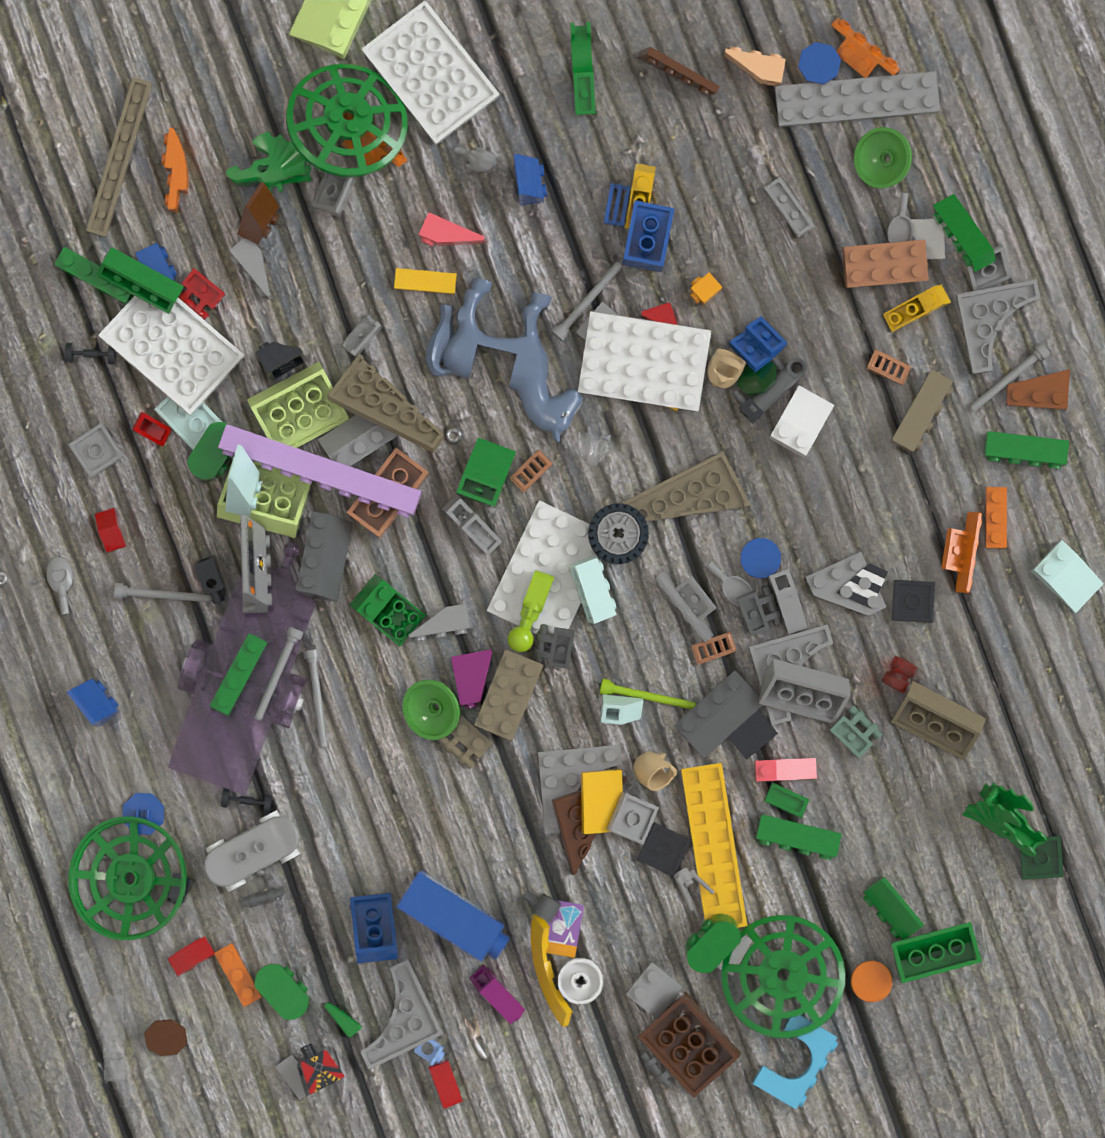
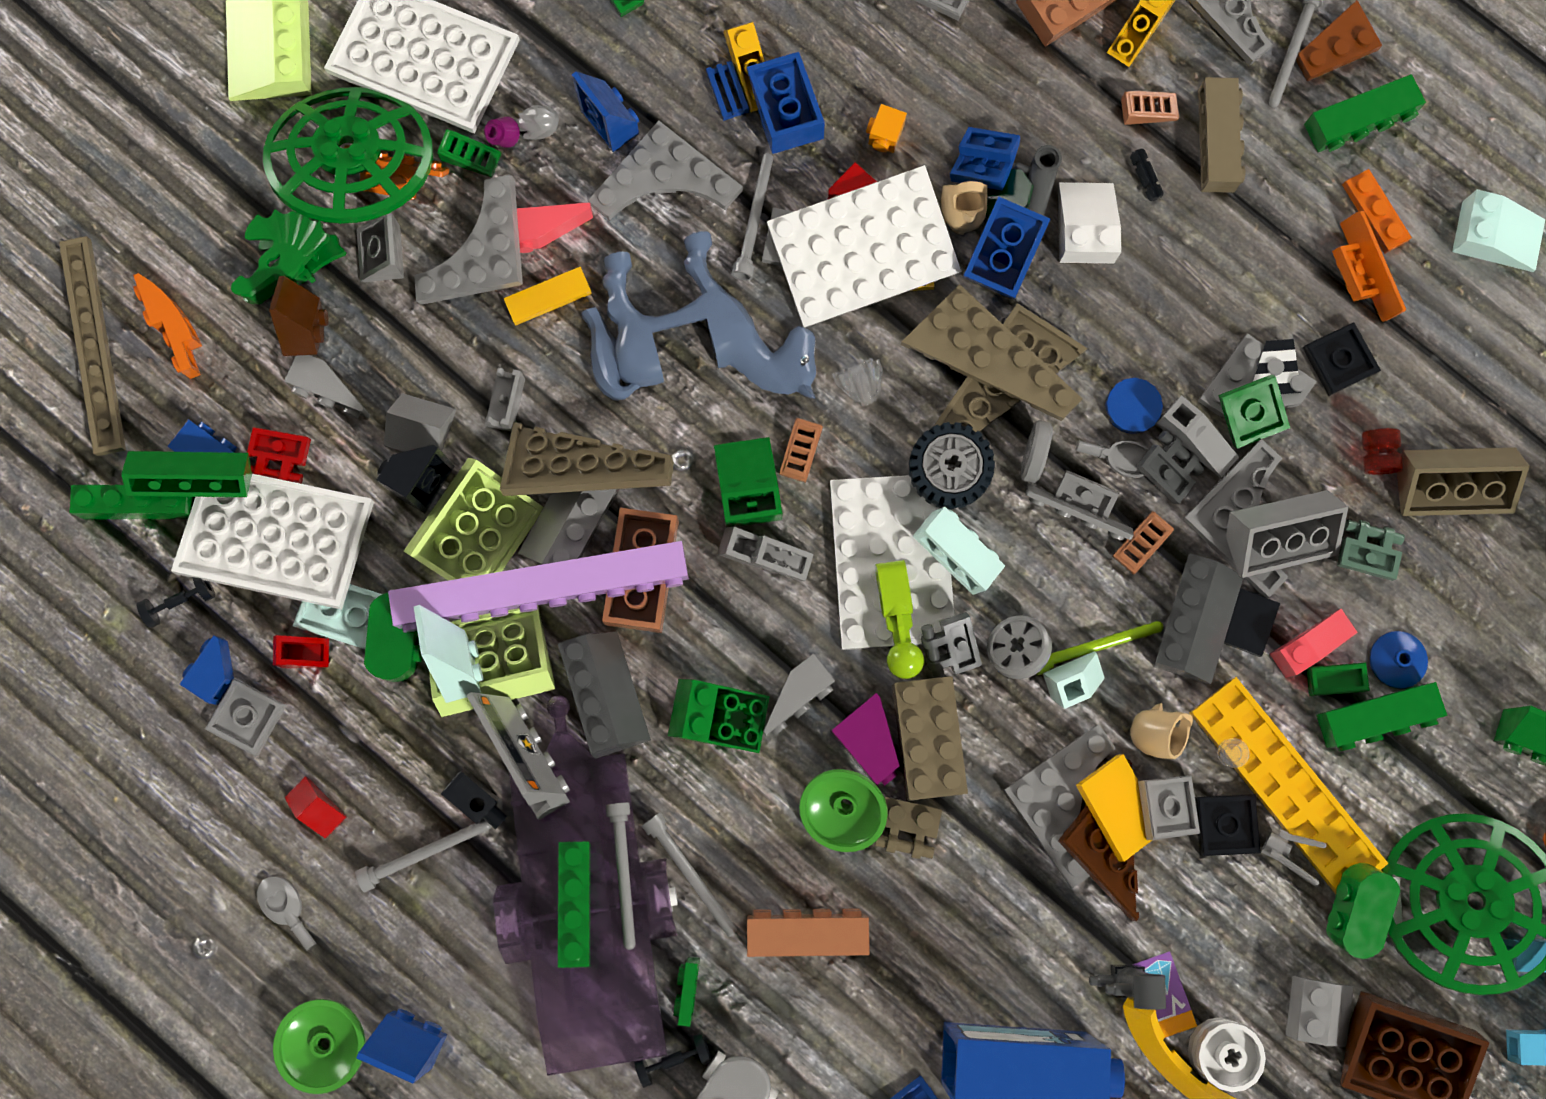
camera: 30 degrees left, 5 degrees down
none -> blue slope [180,635,234,705]
none -> bright green dish [273,999,366,1094]
none -> light grey slope [384,393,456,452]
none -> light grey plate [414,174,523,305]
none -> green slope [437,129,502,178]
none -> magenta hat [484,117,520,148]
none -> light grey plate [588,121,743,221]
none -> green plate [673,957,700,1027]
none -> nougat brick [747,908,869,957]
none -> dark tan wing [901,284,1082,421]
none -> blue slope [962,196,1050,299]
none -> light grey wheel [987,615,1052,679]
none -> light grey wheel [1020,420,1053,483]
none -> black axle [1130,148,1164,202]
none -> clear tile [1217,738,1249,768]
none -> green plate [1218,374,1290,449]
none -> blue dish [1370,631,1428,688]

